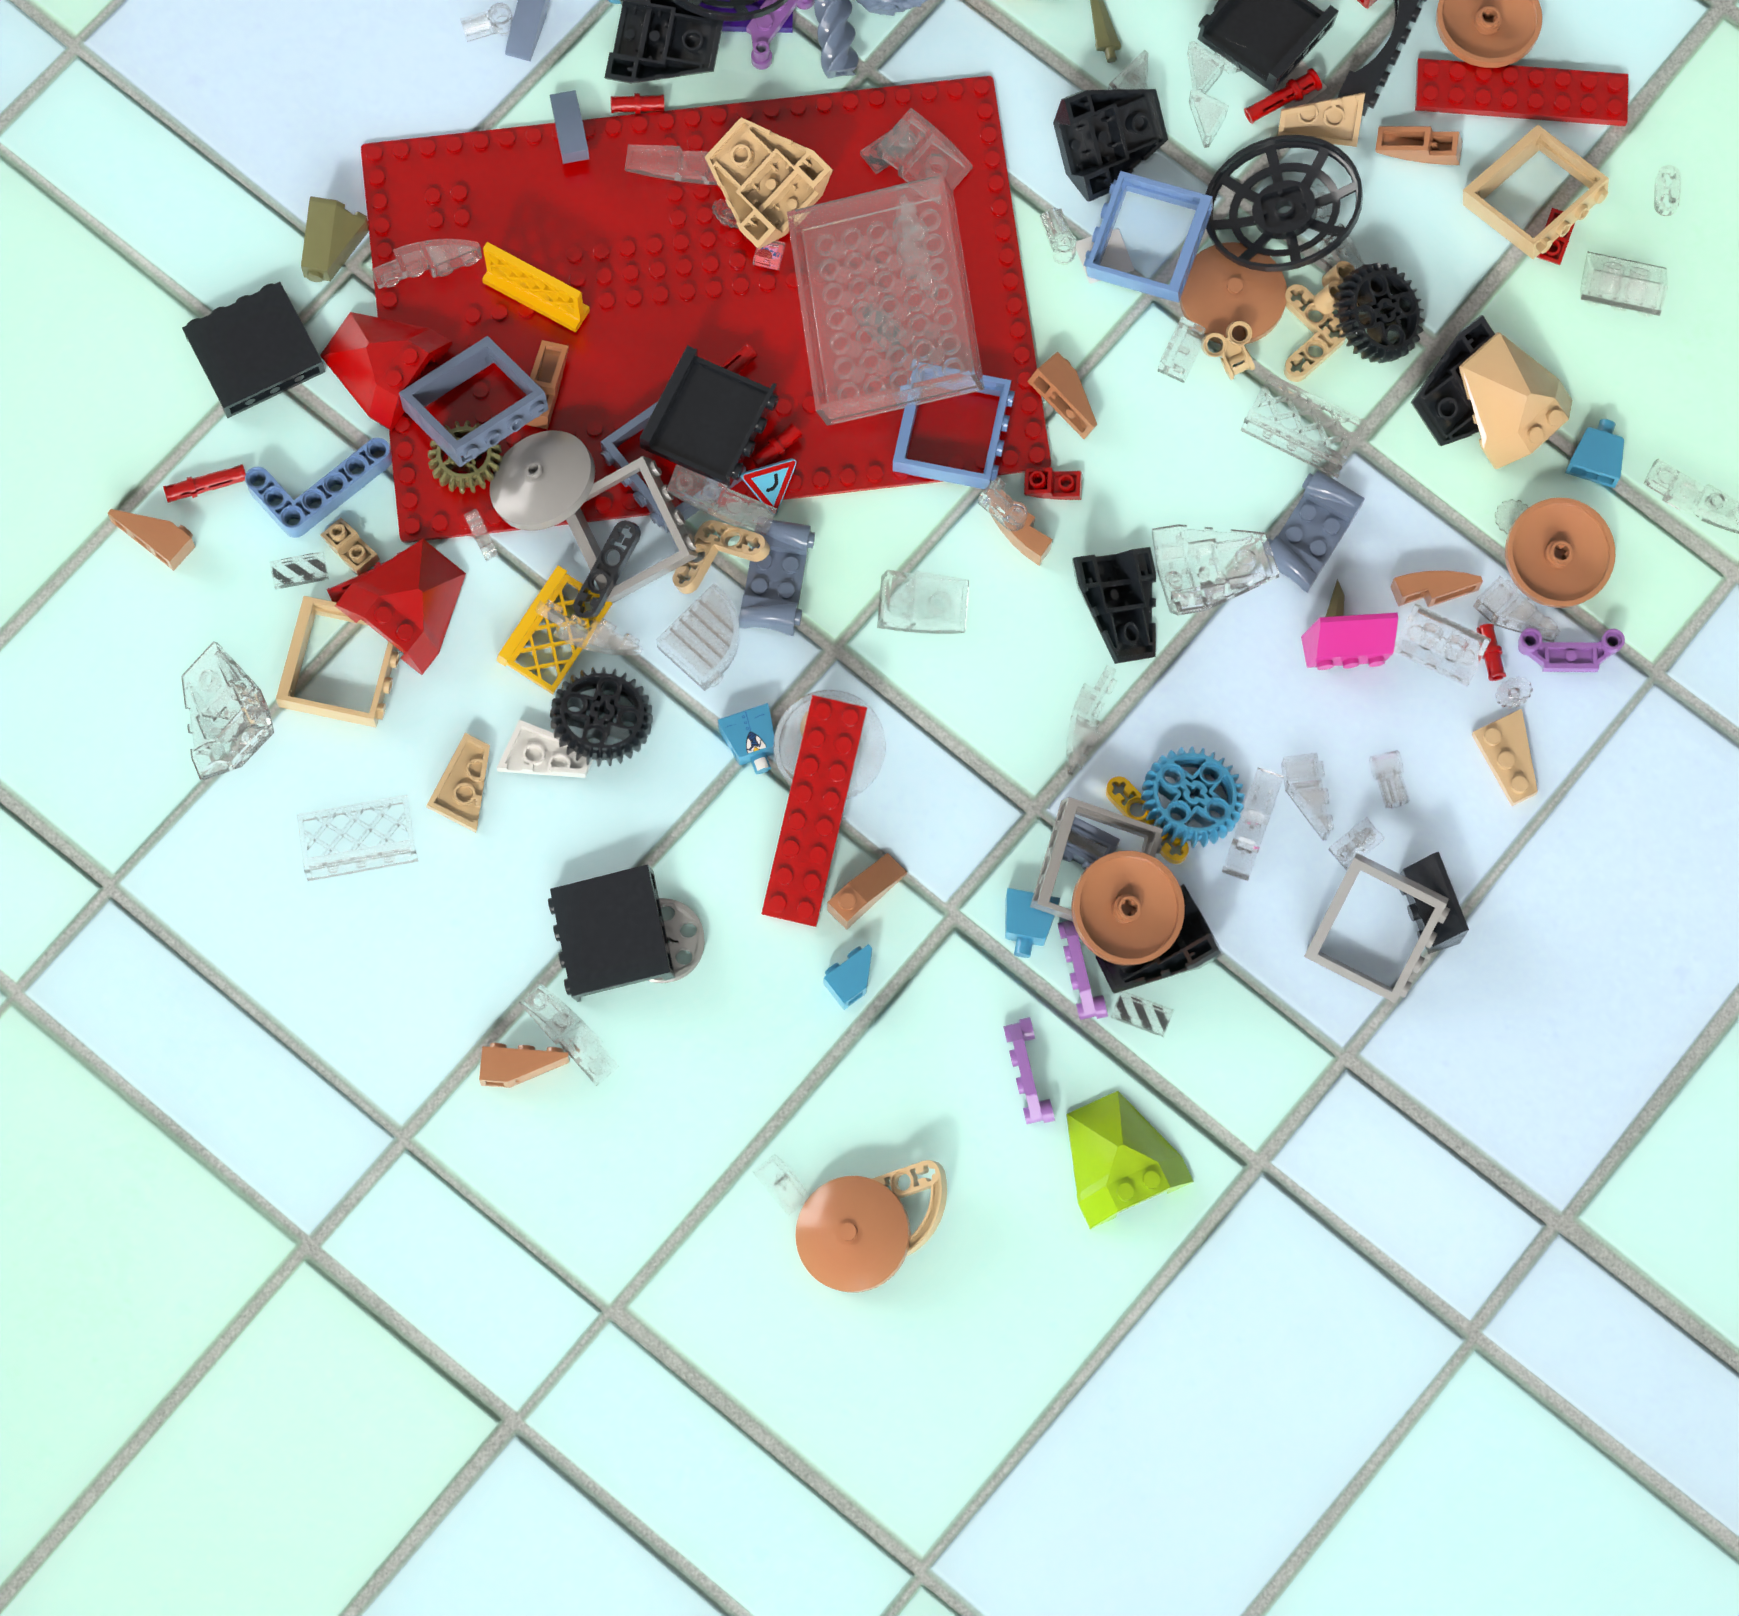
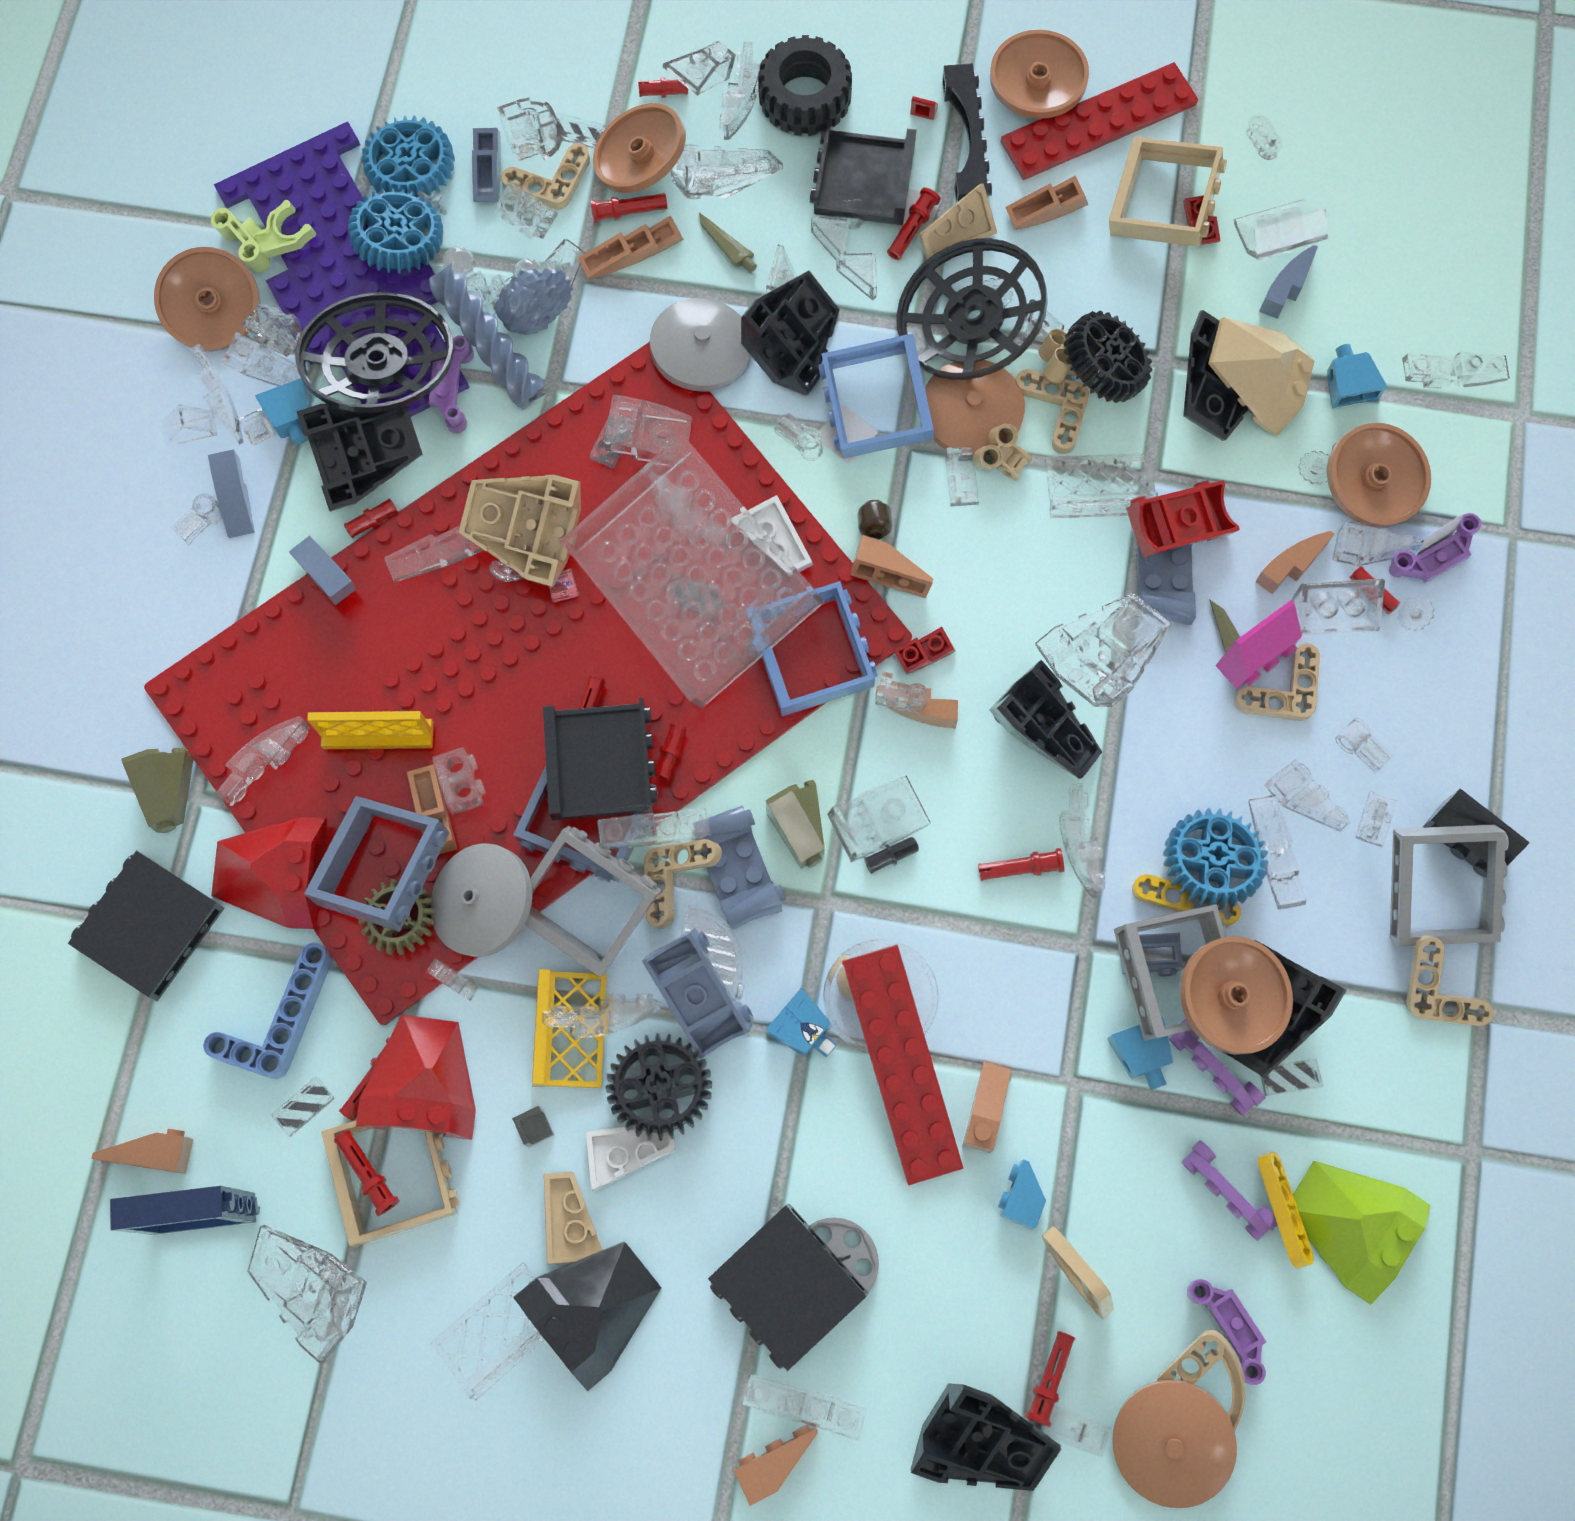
camera: 25 degrees left, 0 degrees up
red pin [163,464,246,503] -> none
tan slope [320,517,380,575] -> none
black beam [573,520,641,619] -> none
piece [741,458,796,515] -> none
tan wing [1472,709,1538,806] -> none
none -> dark blue window [110,1186,260,1235]
none -> red pin [334,1130,400,1216]
none -> clear brick [432,747,486,815]
none -> clear smoke panel [512,1106,555,1148]
none -> black wedge [513,1241,662,1391]
none -> sand blue piece [642,928,754,1059]
none -> light grey dish [650,298,751,391]
none -> white wing [730,495,813,577]
none -> slope [765,780,825,869]
none -> dark brown head [857,500,893,540]
none -> black axle [864,837,919,874]
none -> black wedge [910,1383,1061,1491]
none -> red pin [978,848,1065,881]
none -> red pin [1024,1331,1076,1428]
none -> tan beam [1042,1226,1114,1320]
none -> red piece [1126,480,1240,558]
none -> medium lavender plate [1187,1279,1267,1385]
none -> tan beam [1234,643,1320,721]
none -> yellow beam [1258,1152,1314,1269]
none -> sand blue slope [1259,245,1318,319]
none -> tan beam [1406,935,1494,1026]
none -> white sticker [1417,513,1464,555]

